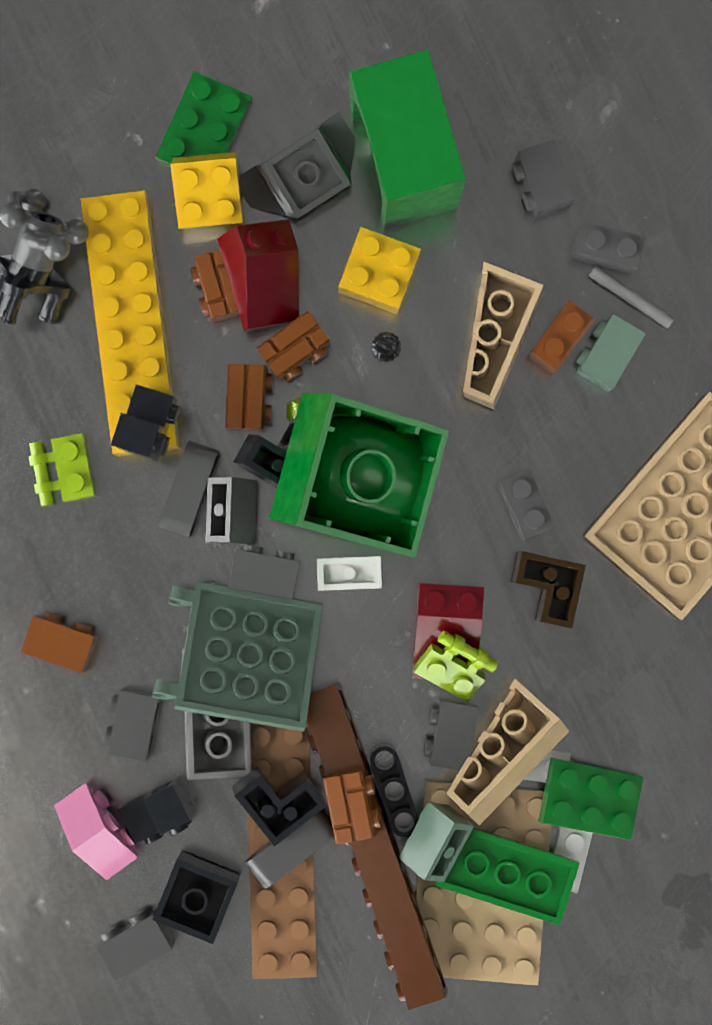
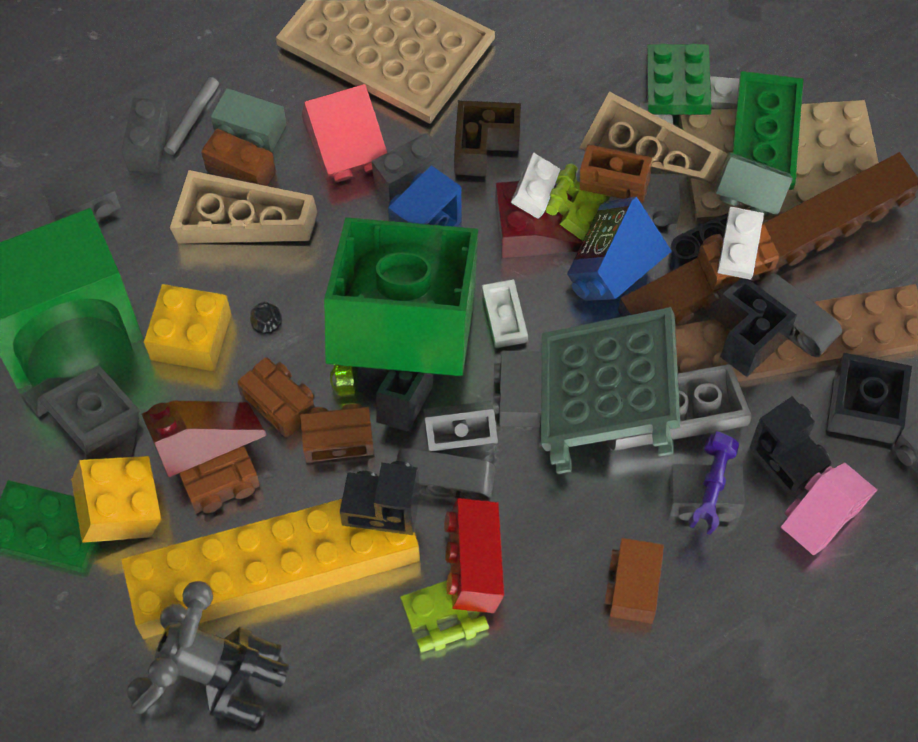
camera: 90 degrees left, 25 degrees down
none -> coral slope [302,84,387,182]
none -> blue brick [388,165,462,227]
none -> red brick [444,498,504,613]
none -> white plate [511,153,561,219]
none -> blue slope [567,197,672,301]
none -> dark orange brick [580,144,652,203]
none -> dark purple piece [688,431,739,535]
none -> white plate [717,207,764,280]

